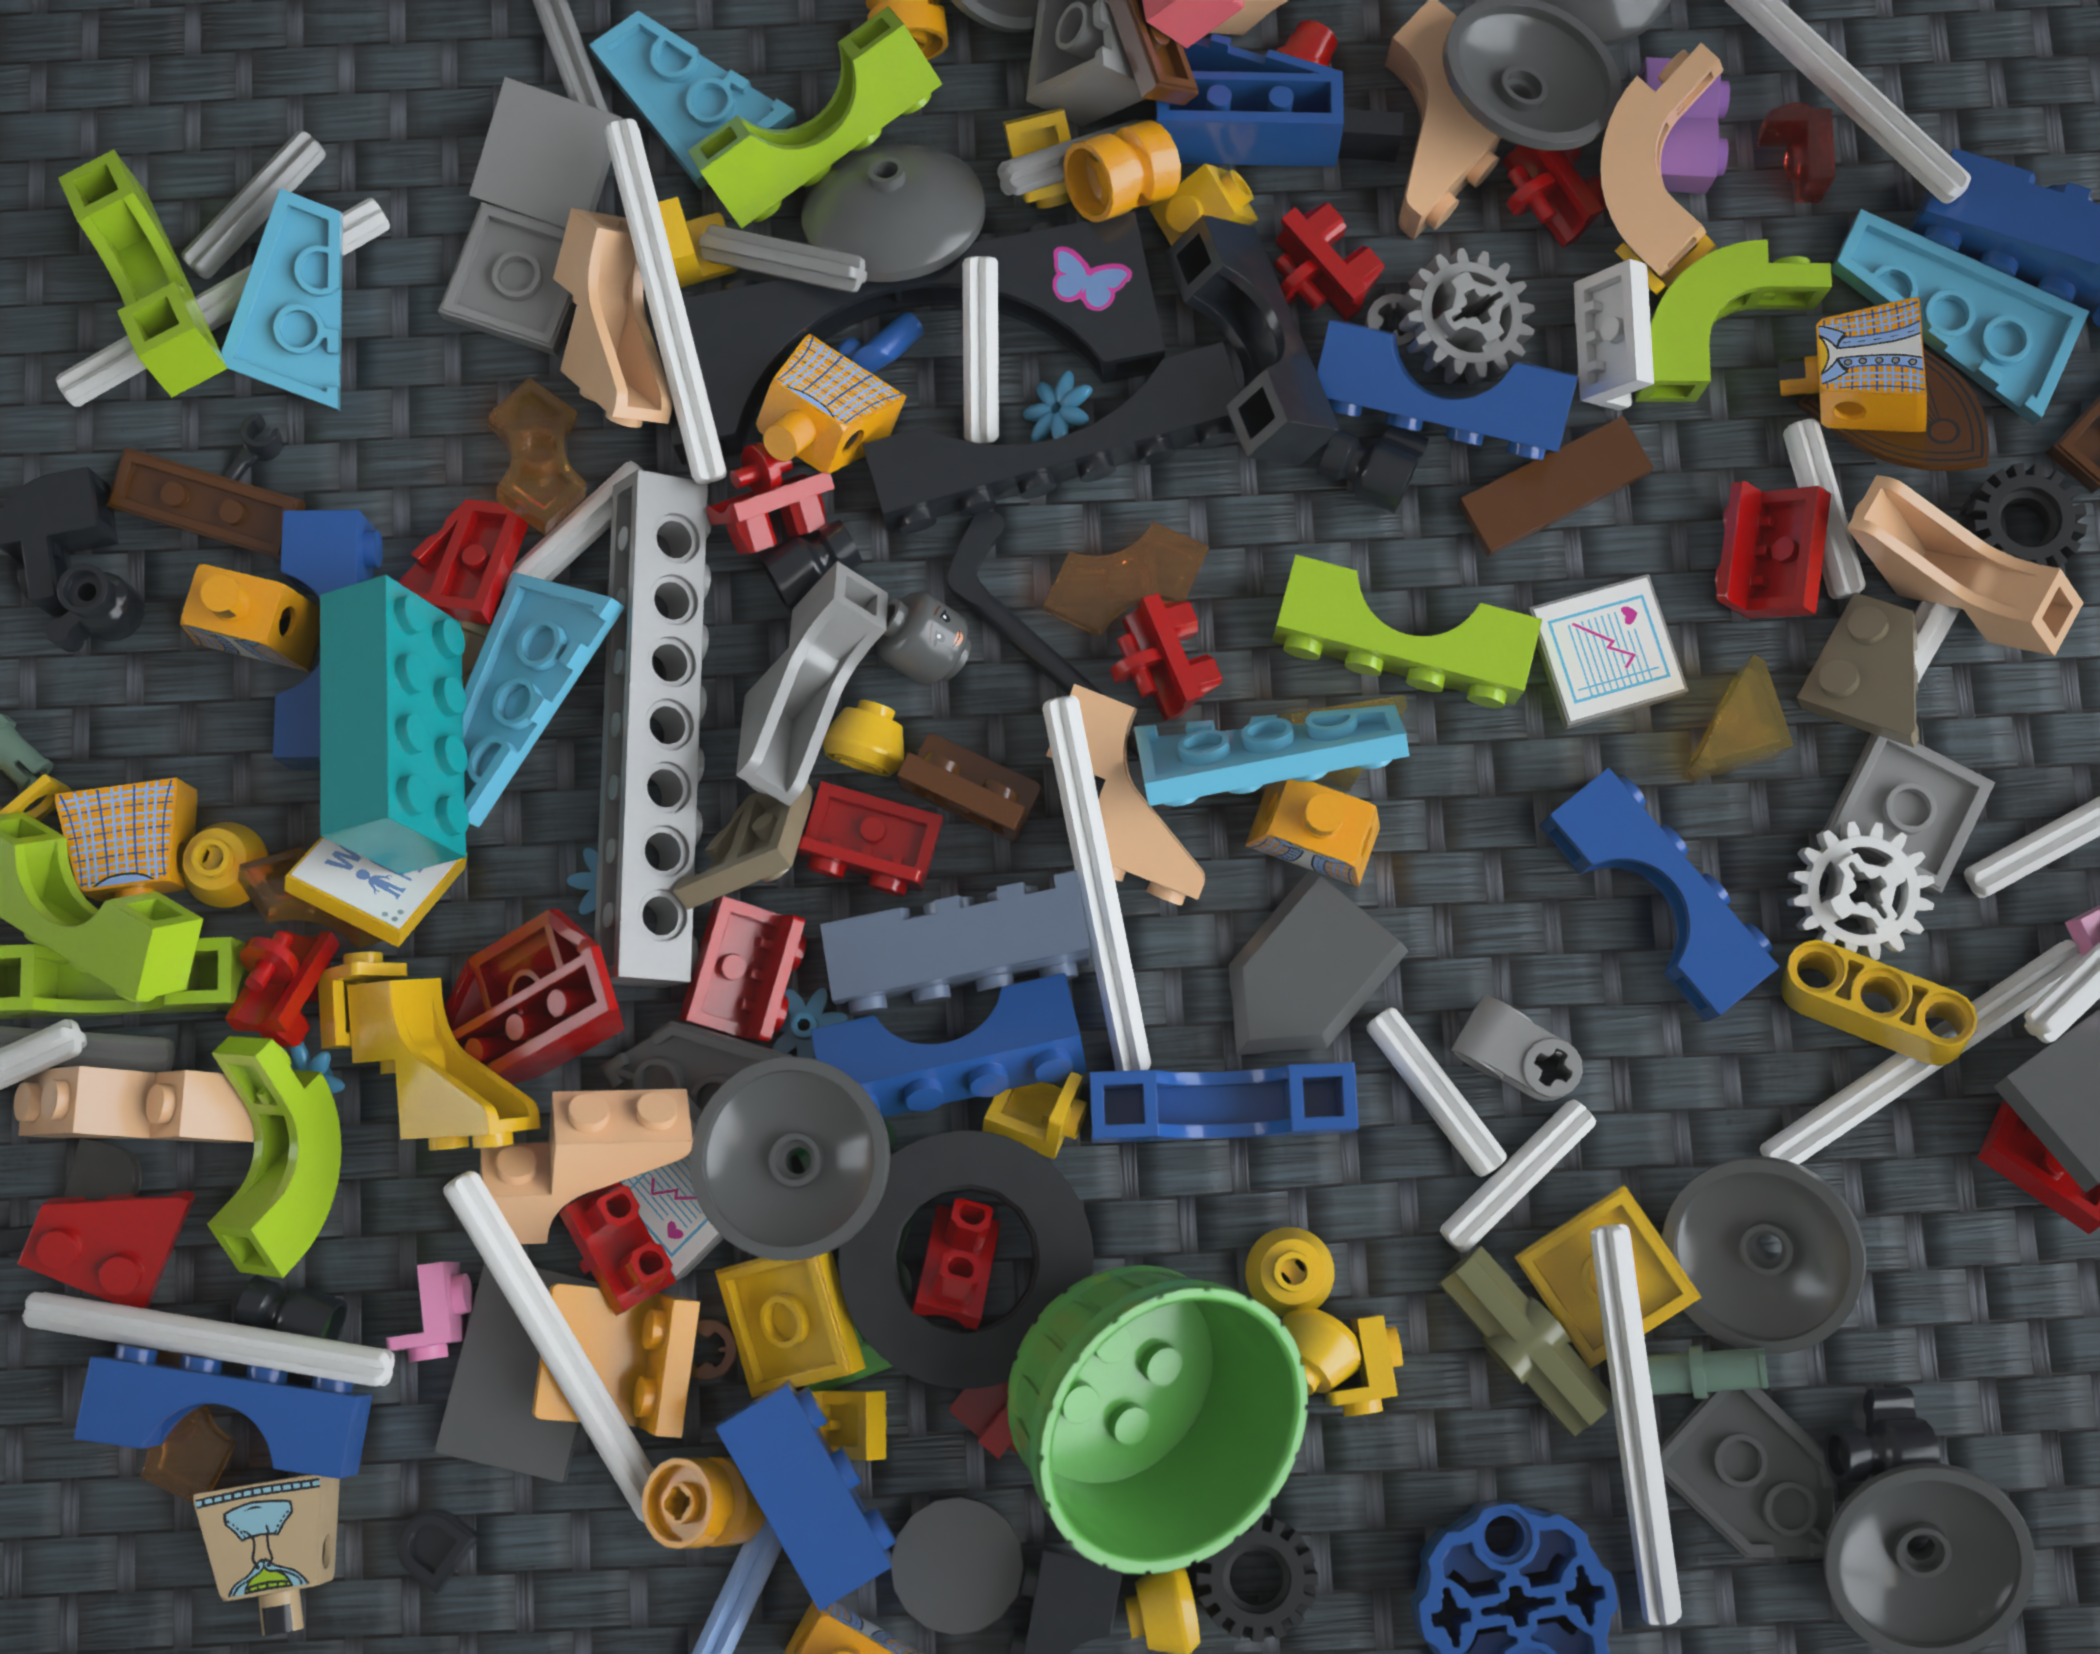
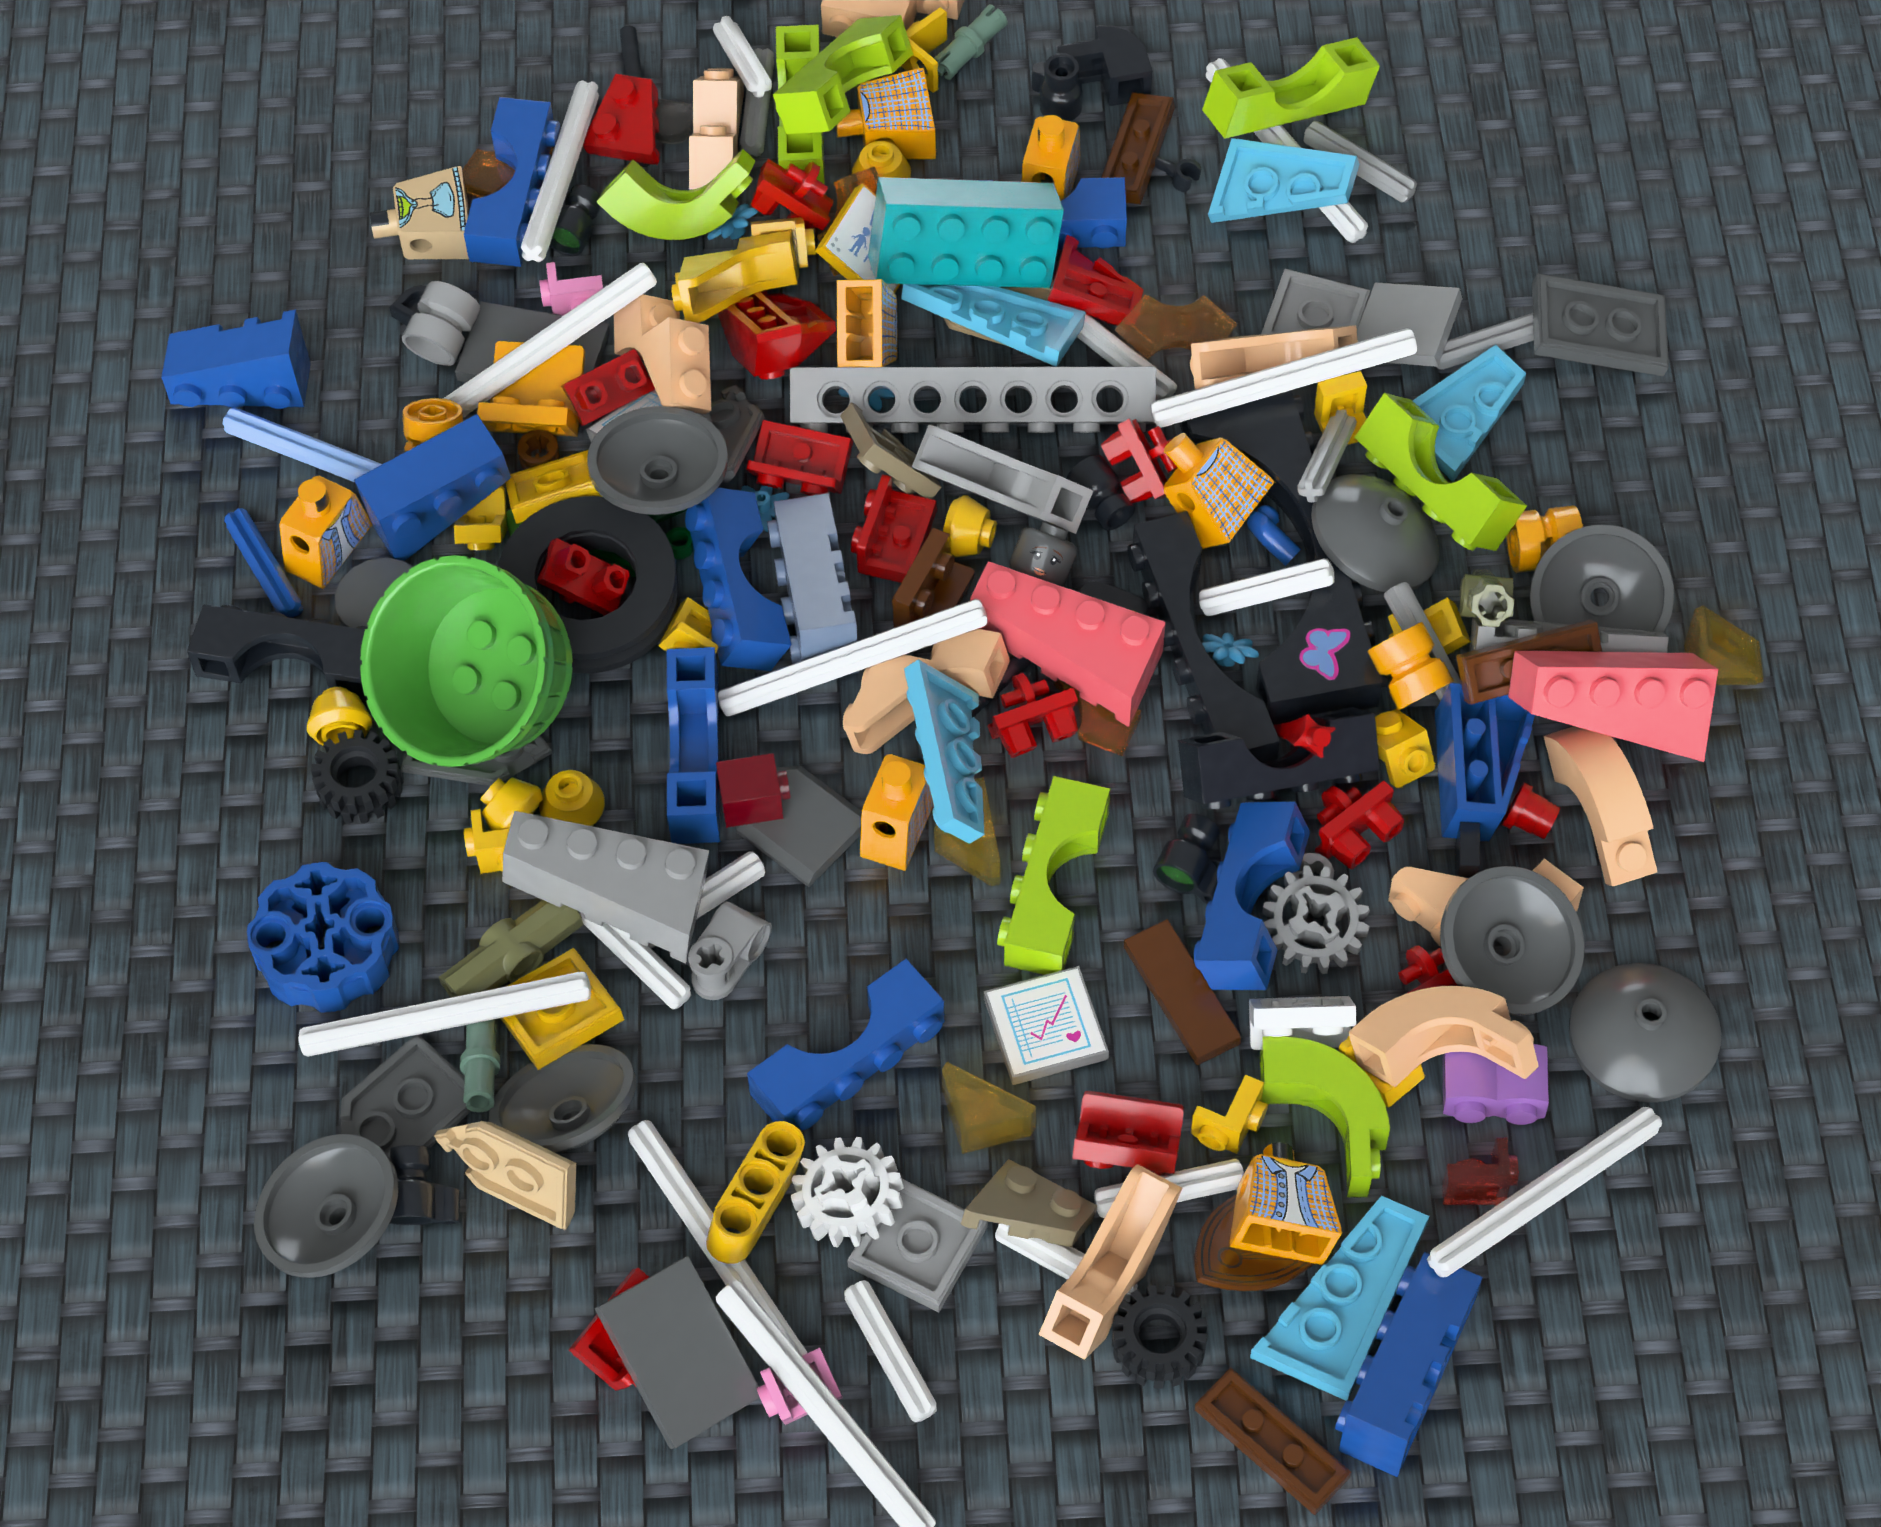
camera: 90 degrees right, 20 degrees down
none -> light grey wheel [402,281,480,366]
none -> tan tile [434,1121,576,1230]
none -> light grey wedge [502,811,709,964]
none -> dark red brick [716,753,790,828]
none -> light orange torso [837,279,897,367]
none -> coral wedge [970,561,1166,727]
none -> yellow bracket [1191,1075,1268,1154]
none -> red piece [1274,714,1335,758]
none -> olive piece [1459,569,1515,627]

